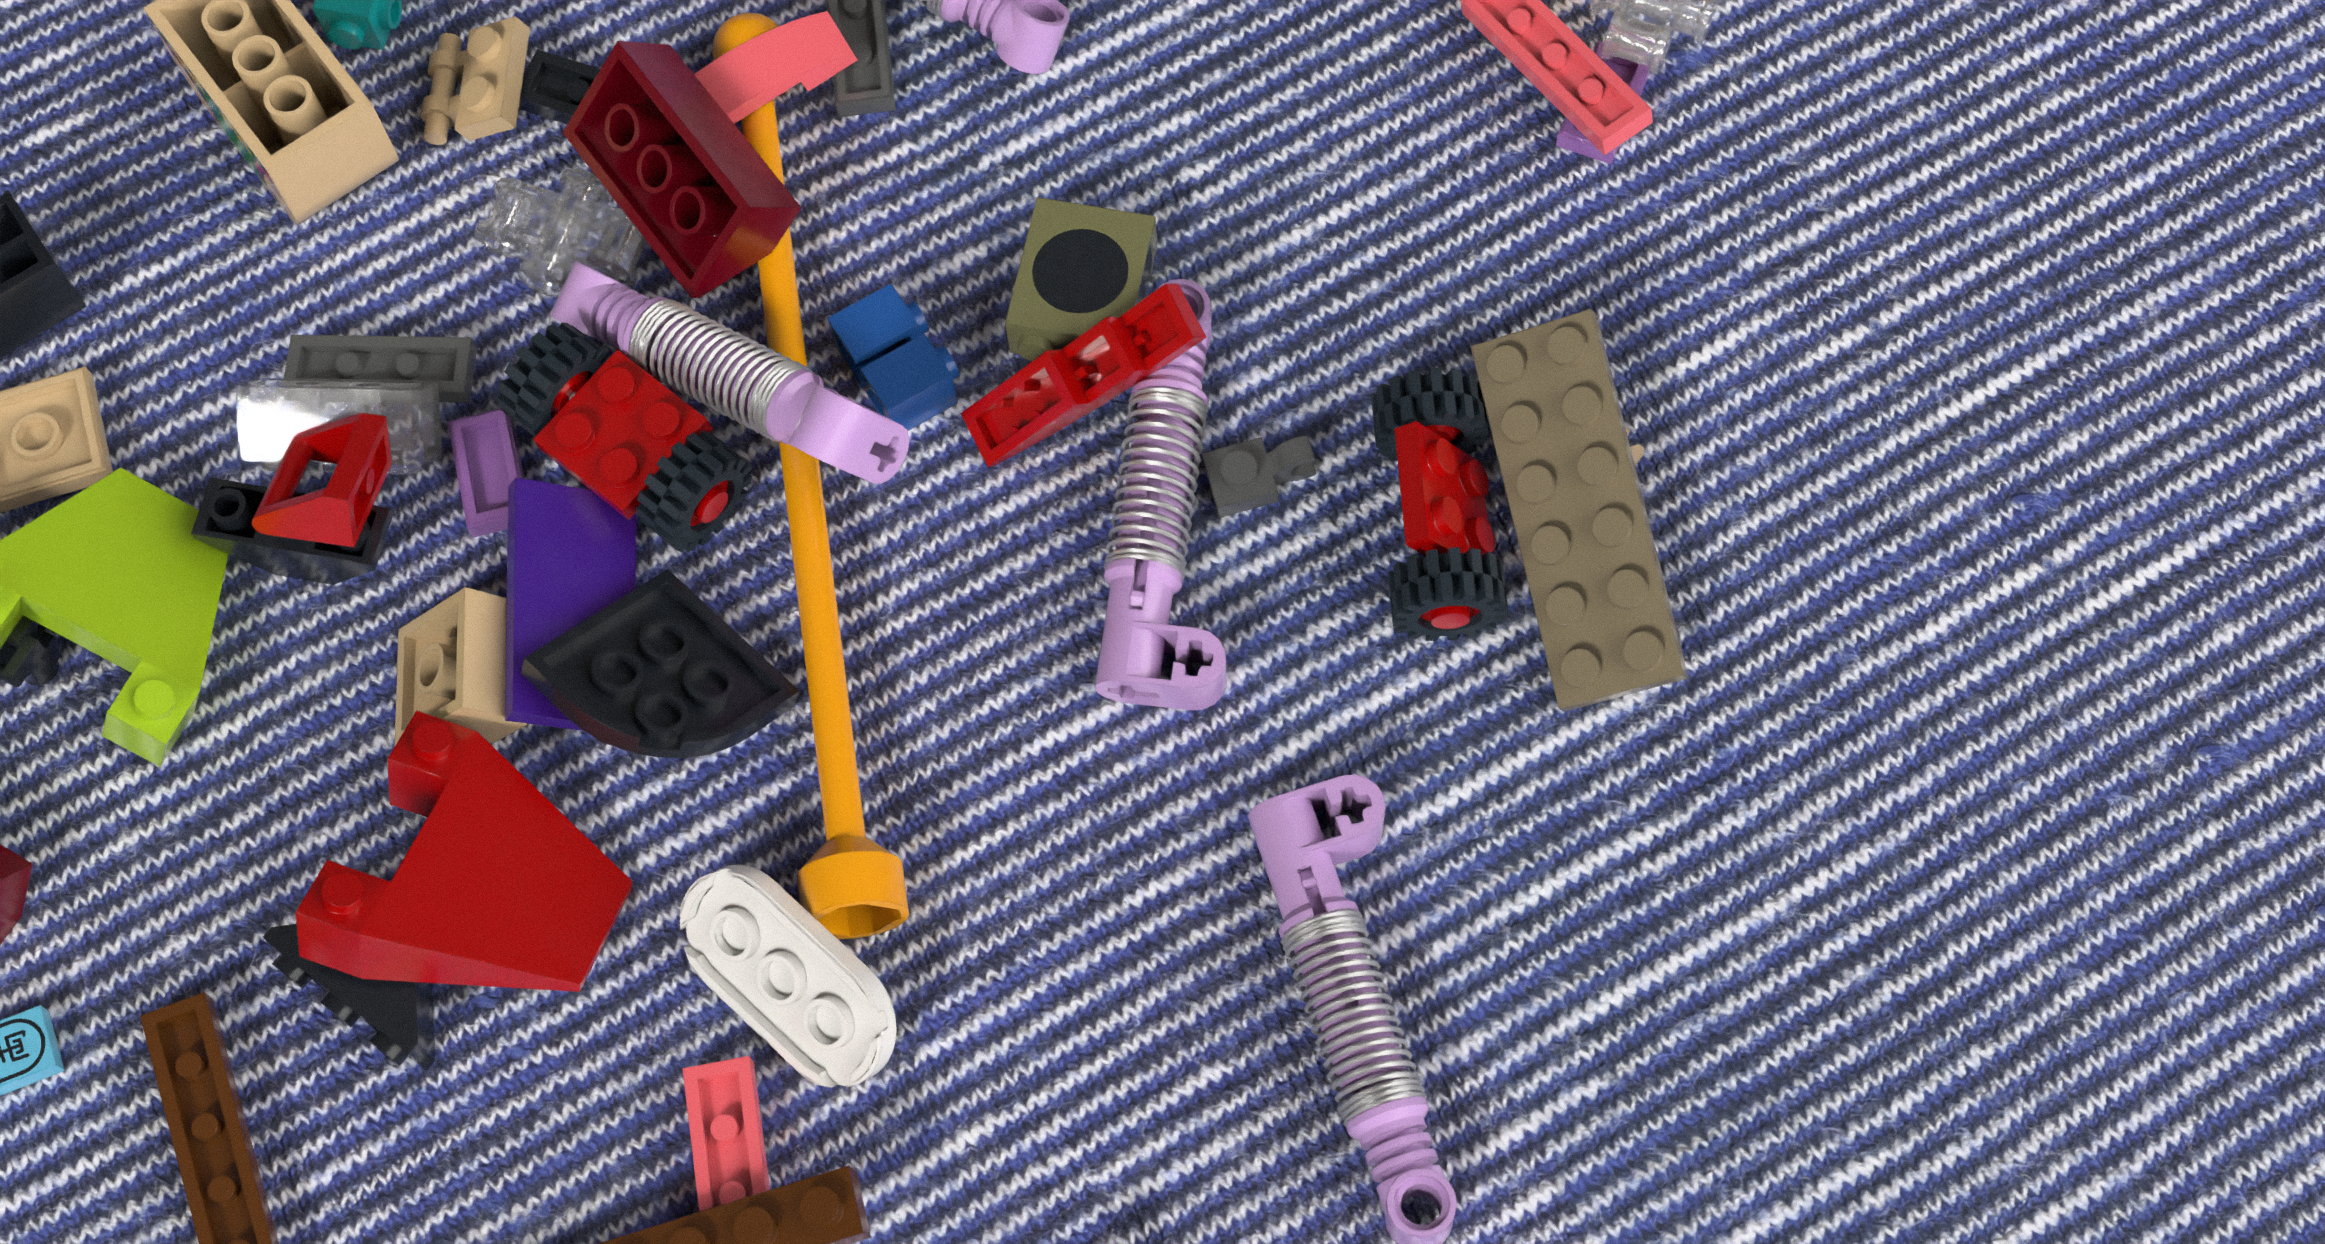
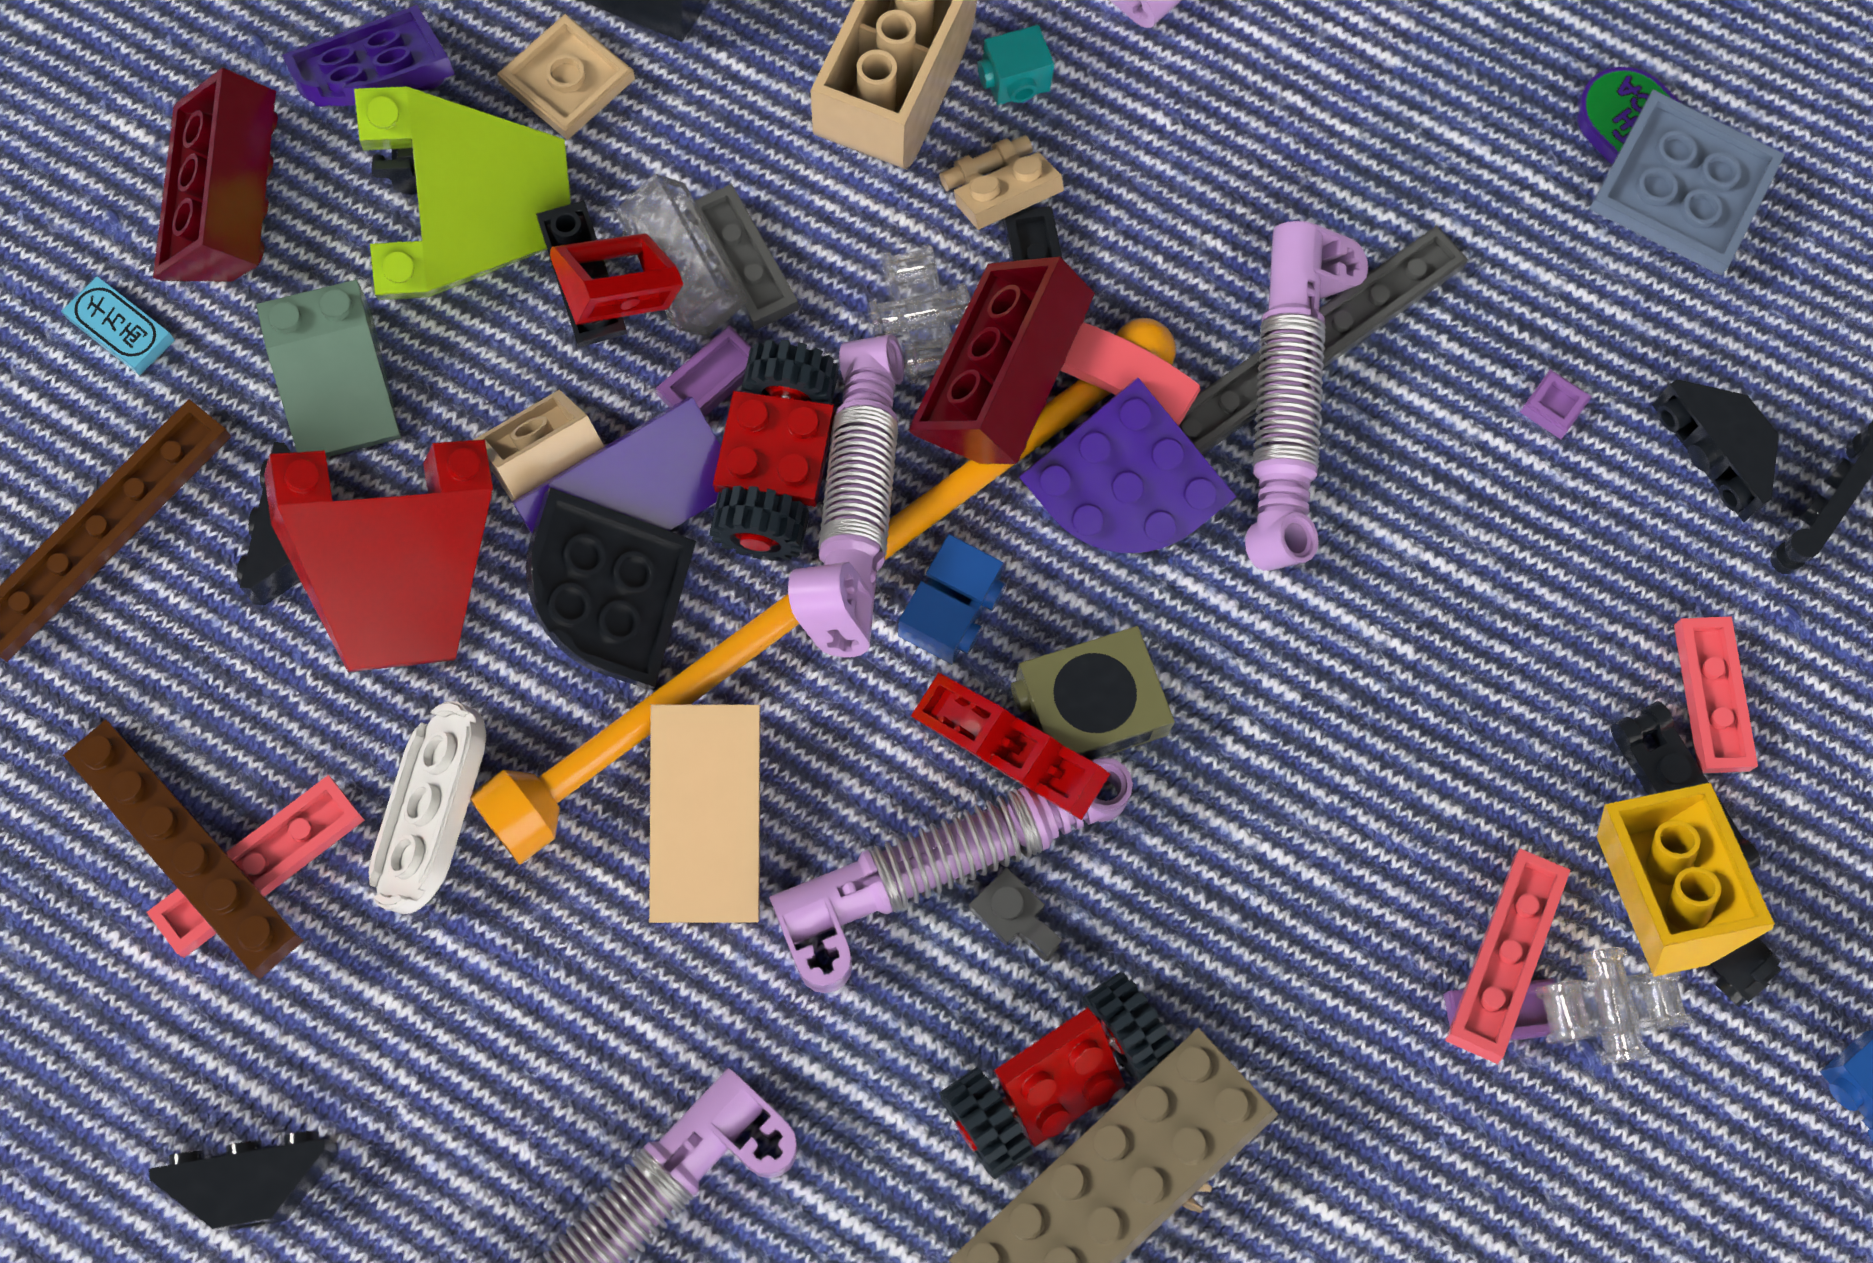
camera: 50 degrees right, 5 degrees up
none -> sand green slope [256,279,402,458]
none -> tan tile [649,705,760,923]
none -> dark purple plate [1019,377,1236,553]

